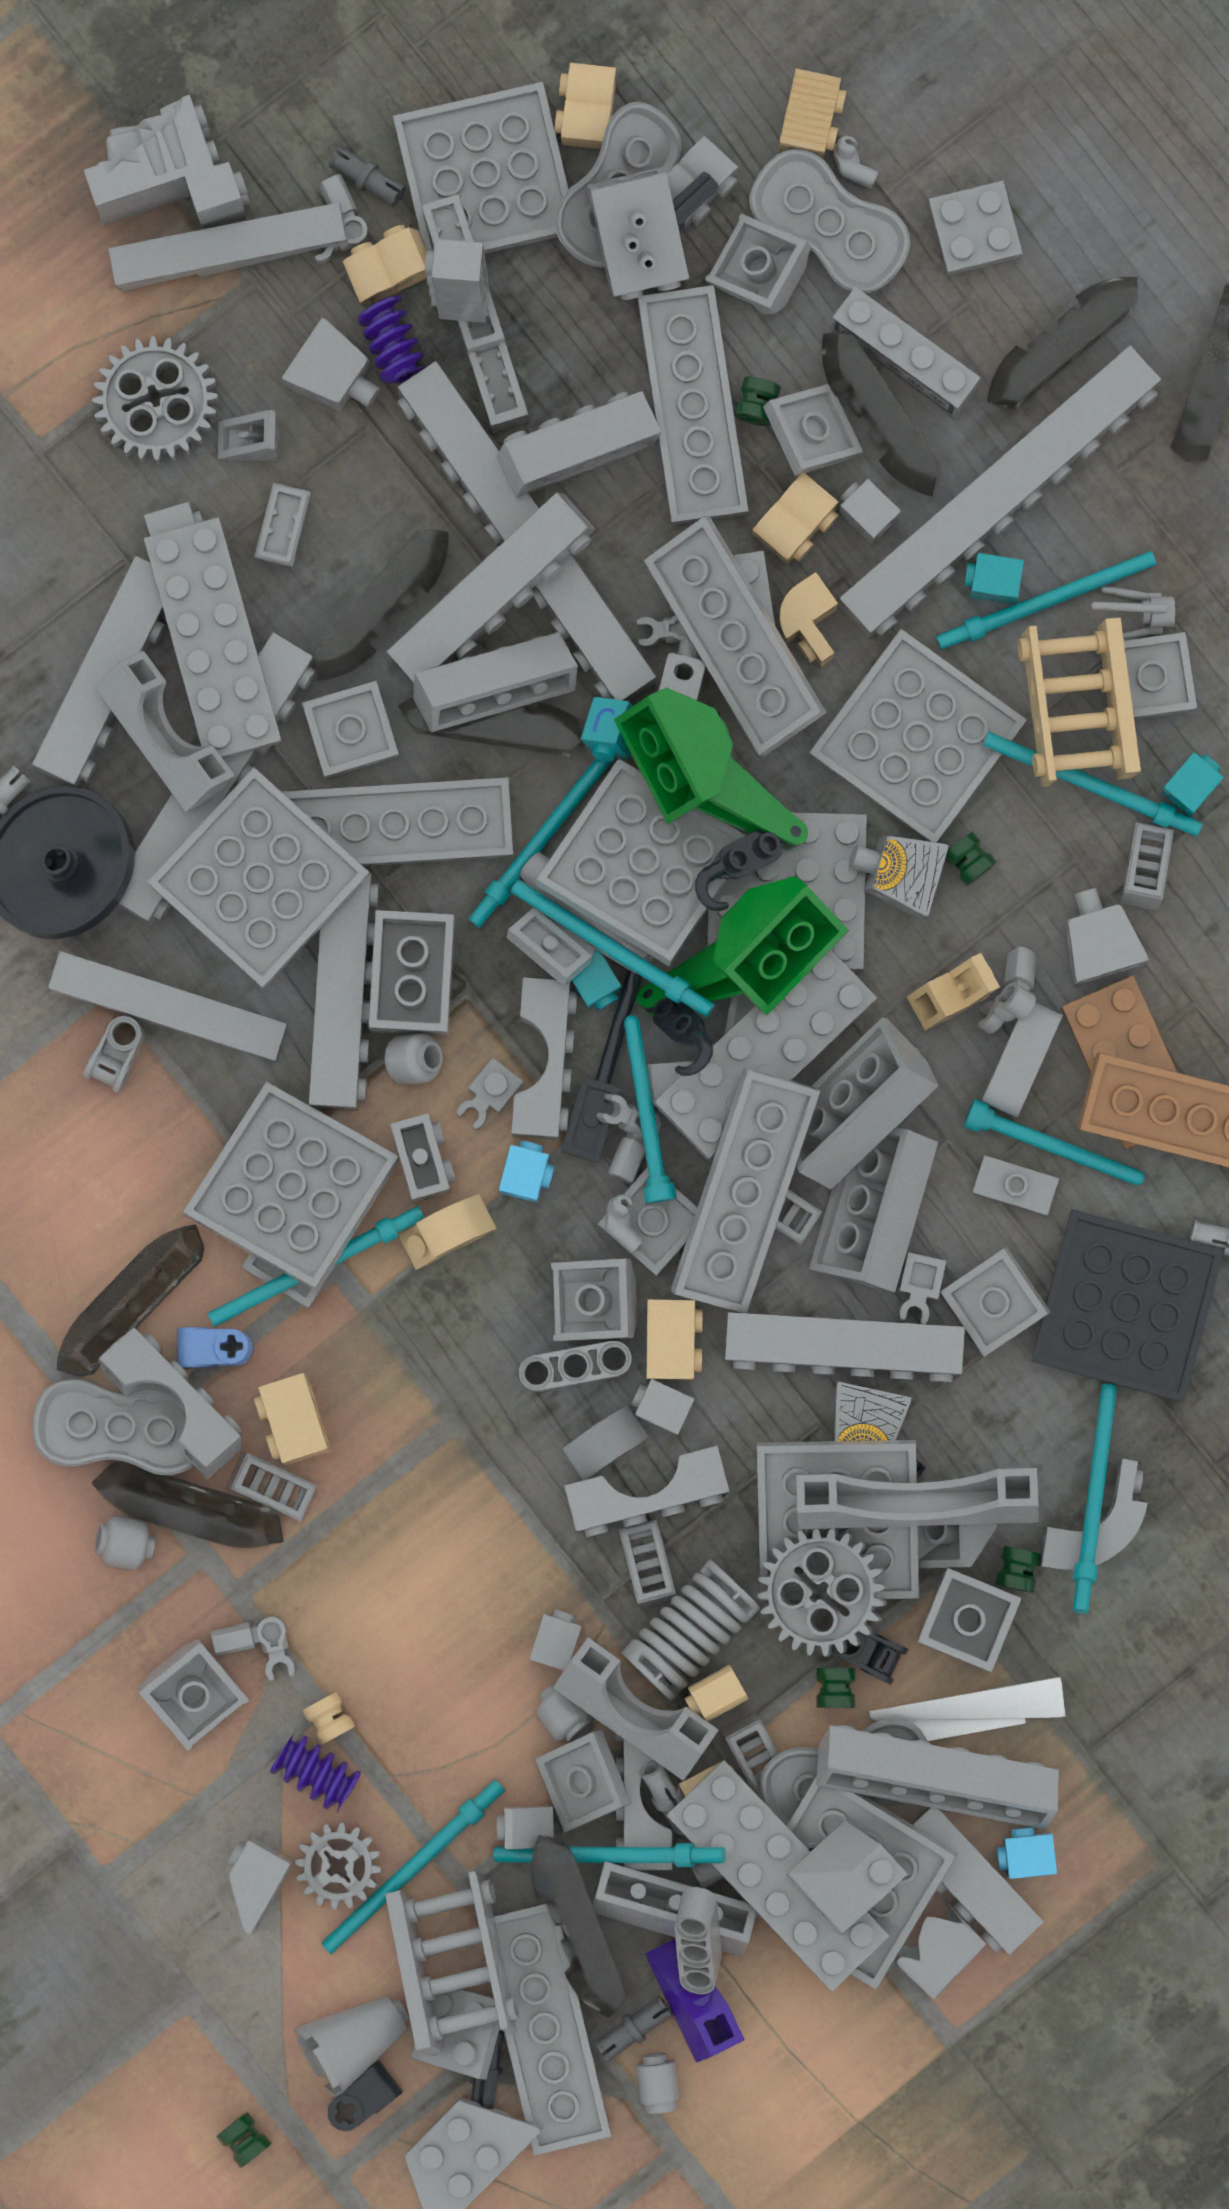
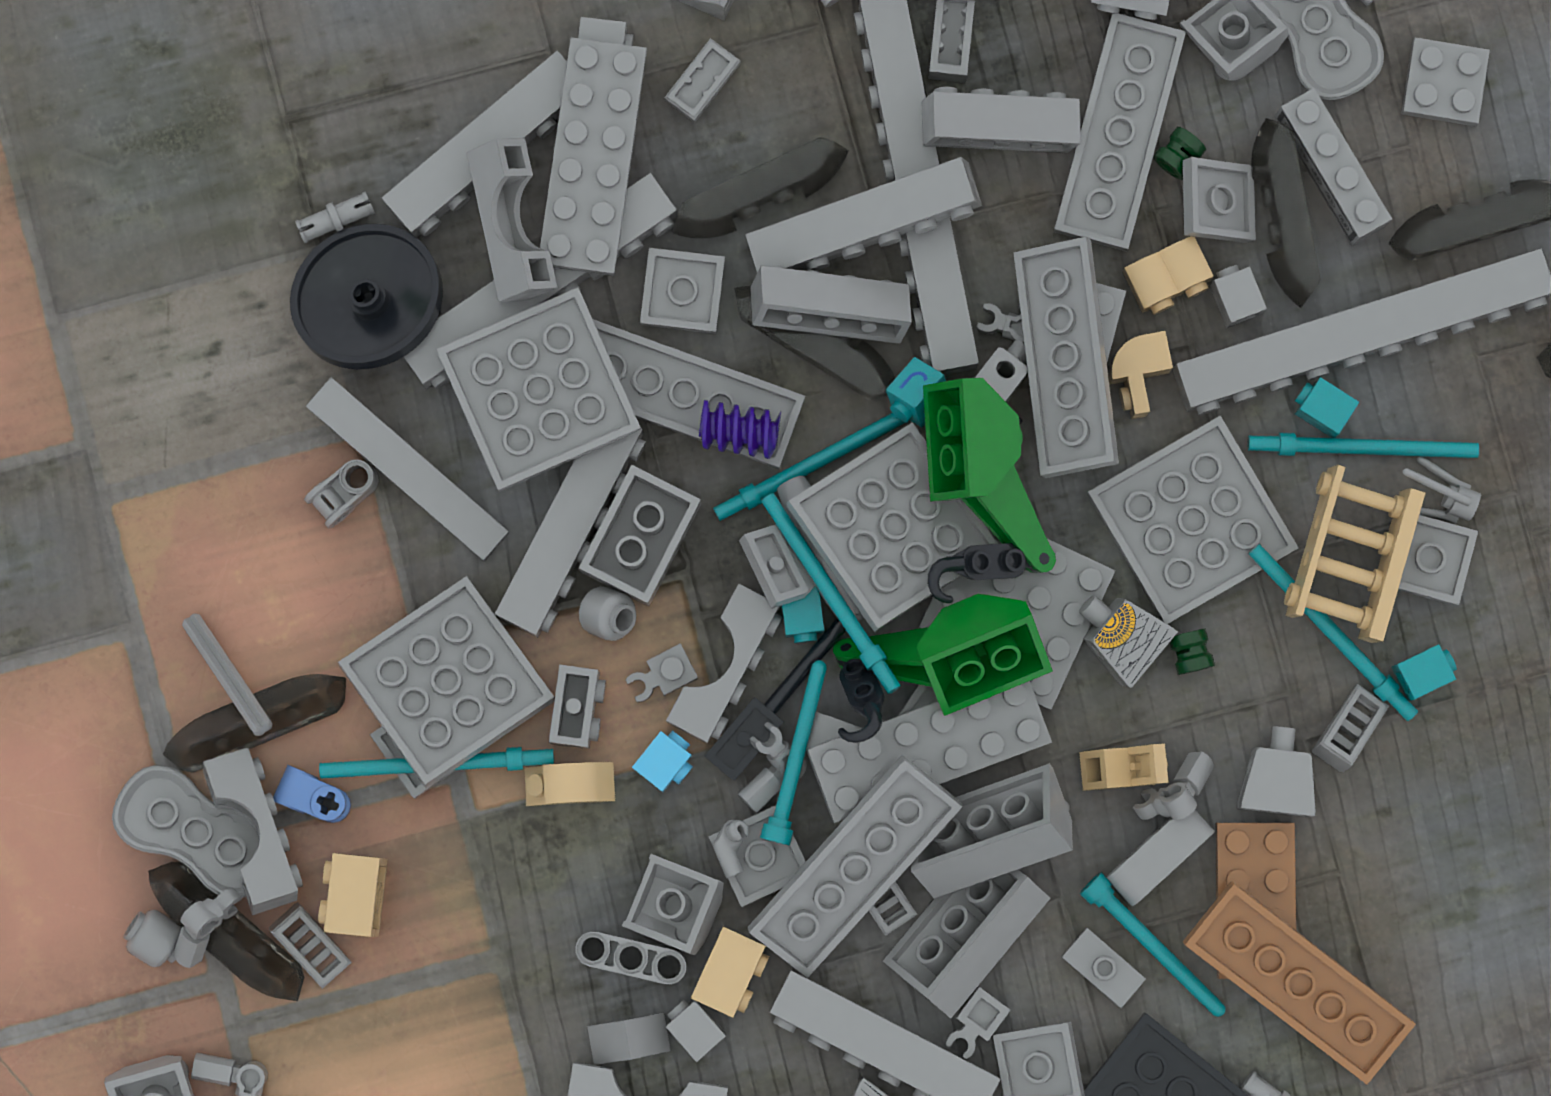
camera: 20 degrees right, 0 degrees up
none -> light grey bar [174,887,242,968]
none -> light grey axle [182,613,272,736]
none -> dark purple piece [699,400,781,459]

